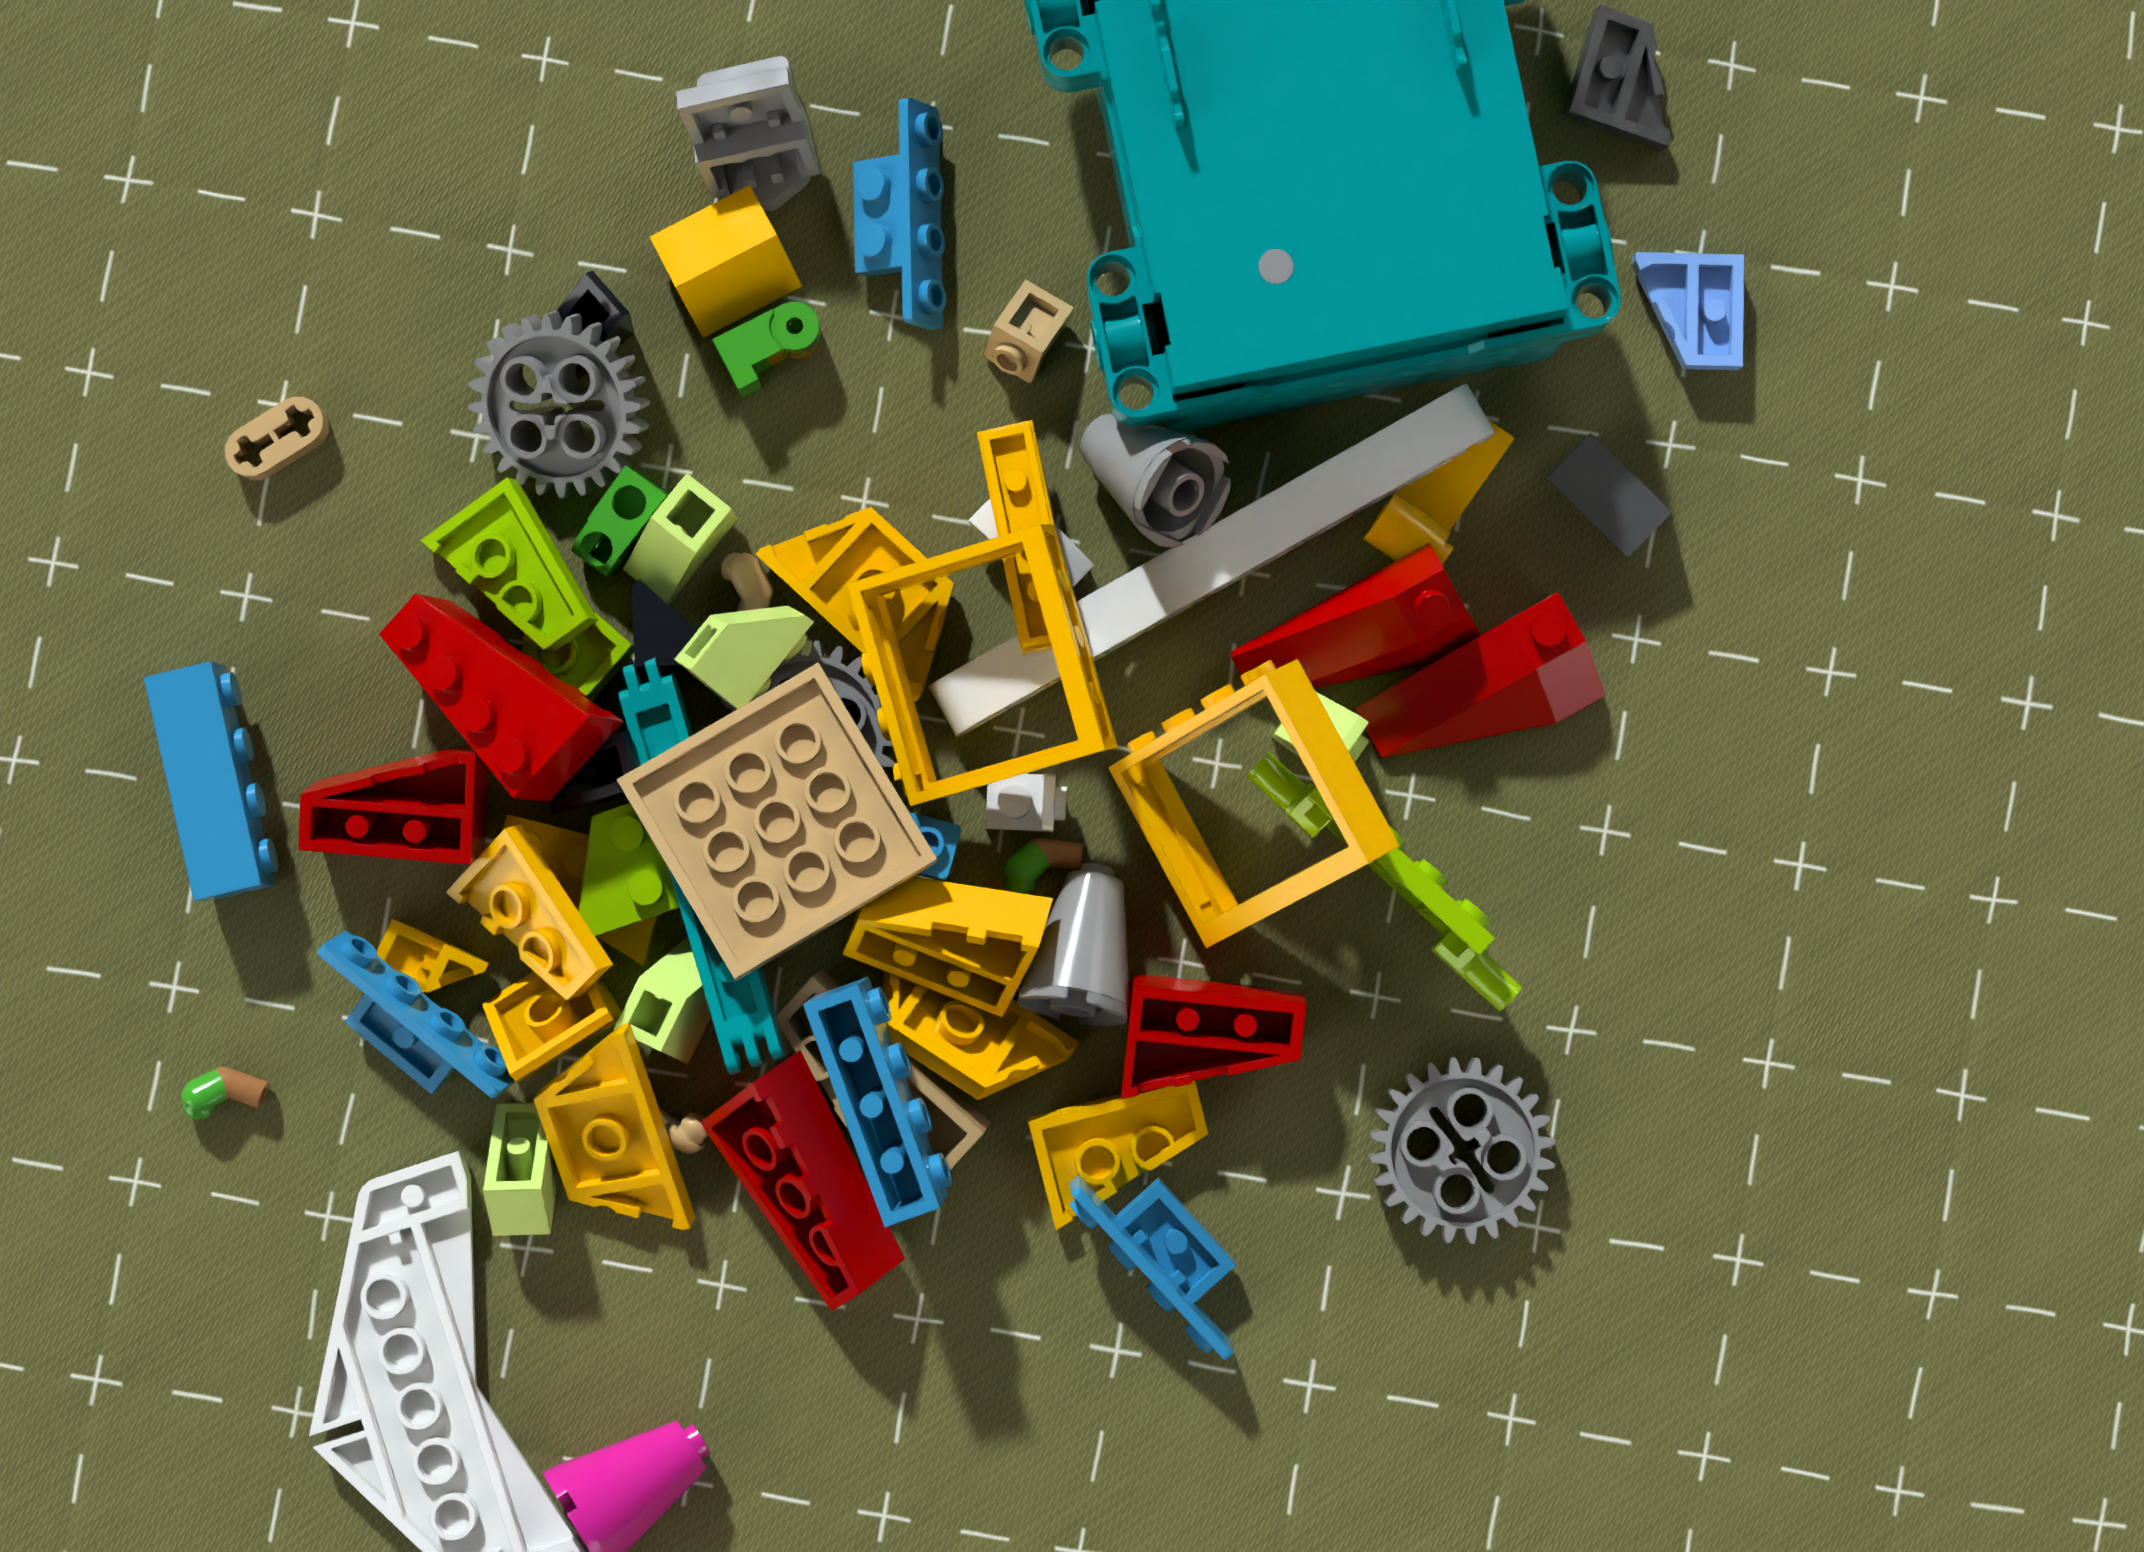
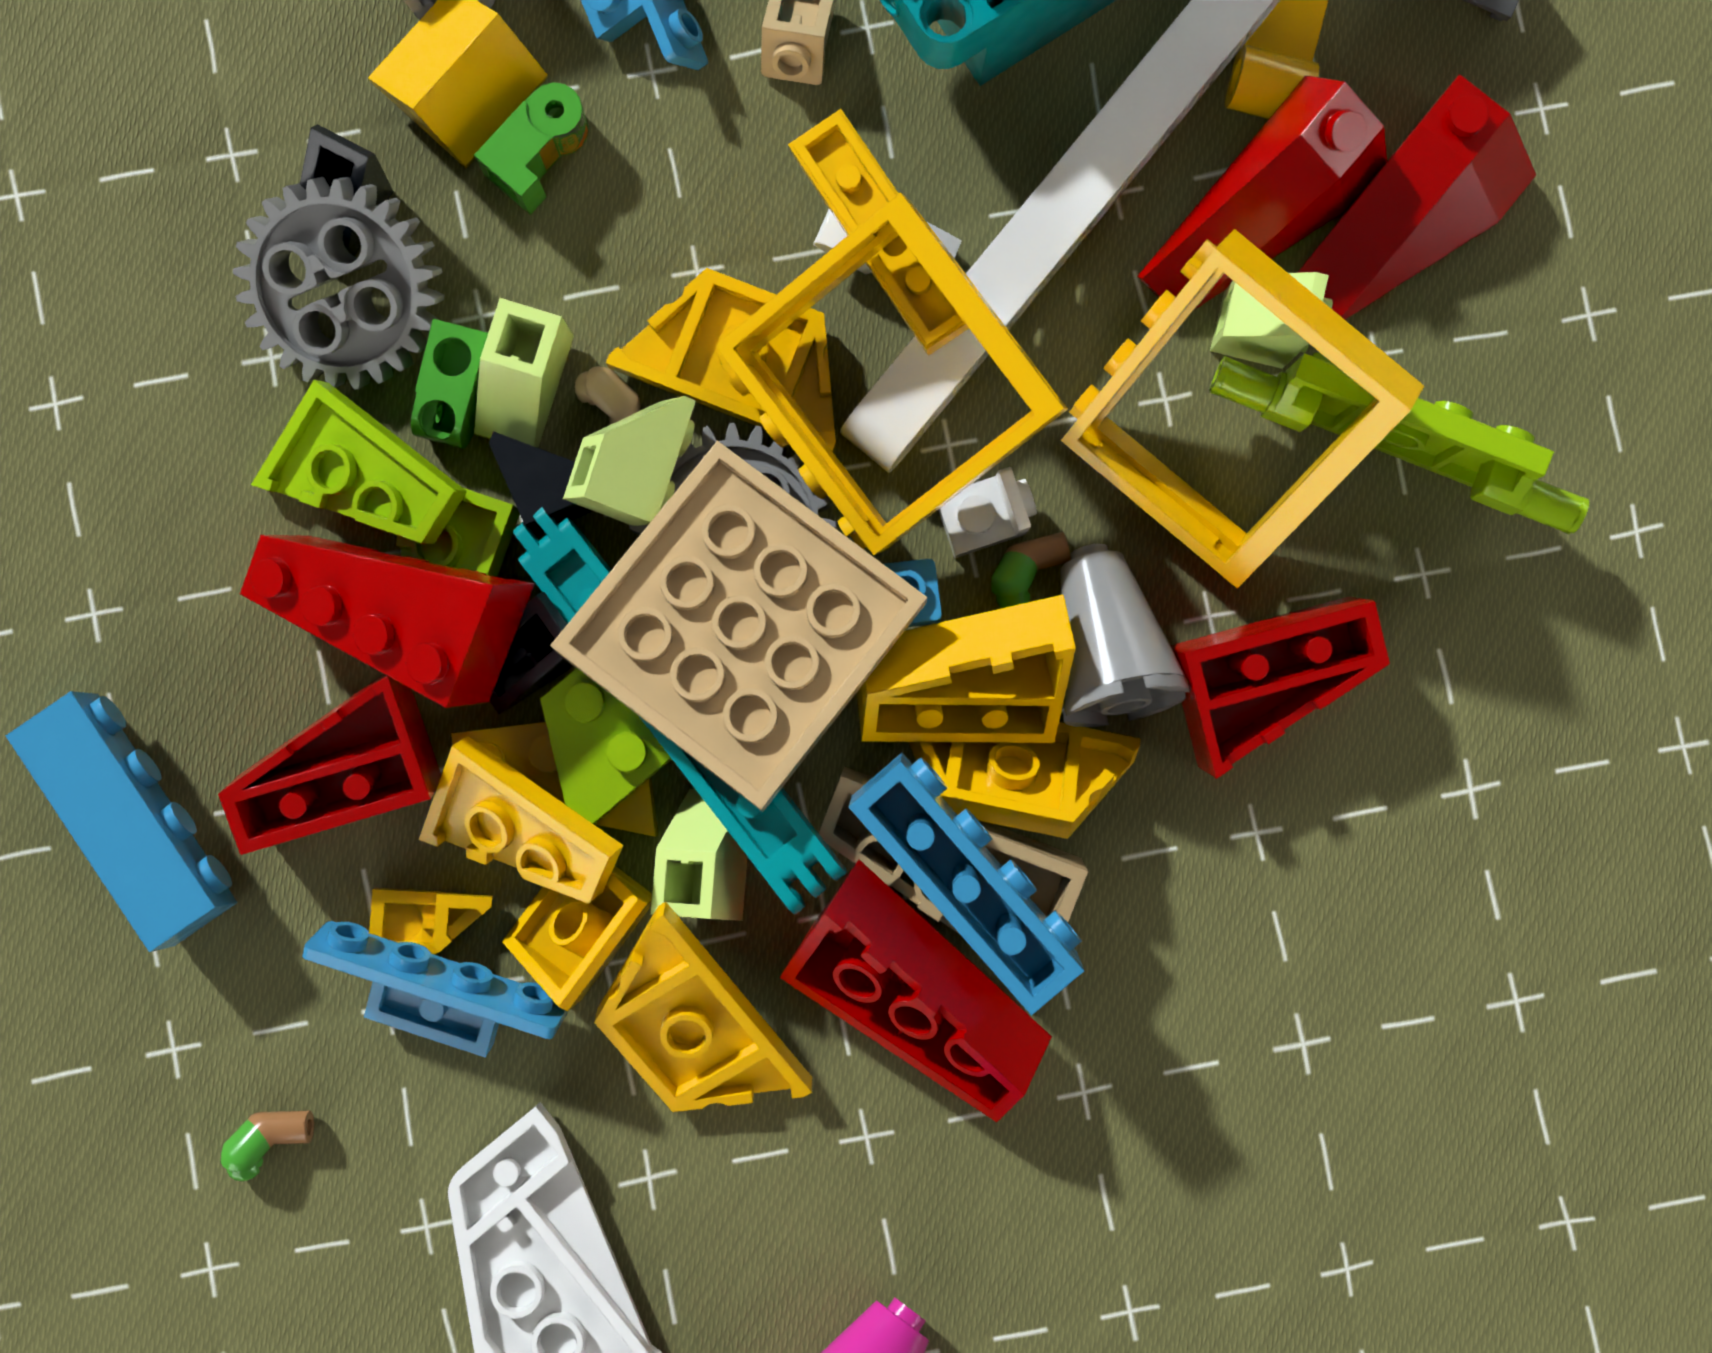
camera: 20 degrees left, 0 degrees up
tan beam [225,397,329,480] -> none
yellowish green slope [483,1103,556,1236] -> none
tan arm [659,1108,709,1154] -> none
yellow wing [1027,1081,1208,1231] -> none
dark azure bracket [1069,1175,1236,1361] -> none
light grey cone [1080,414,1231,548] -> none
light grey gear [1368,1056,1556,1244] -> none

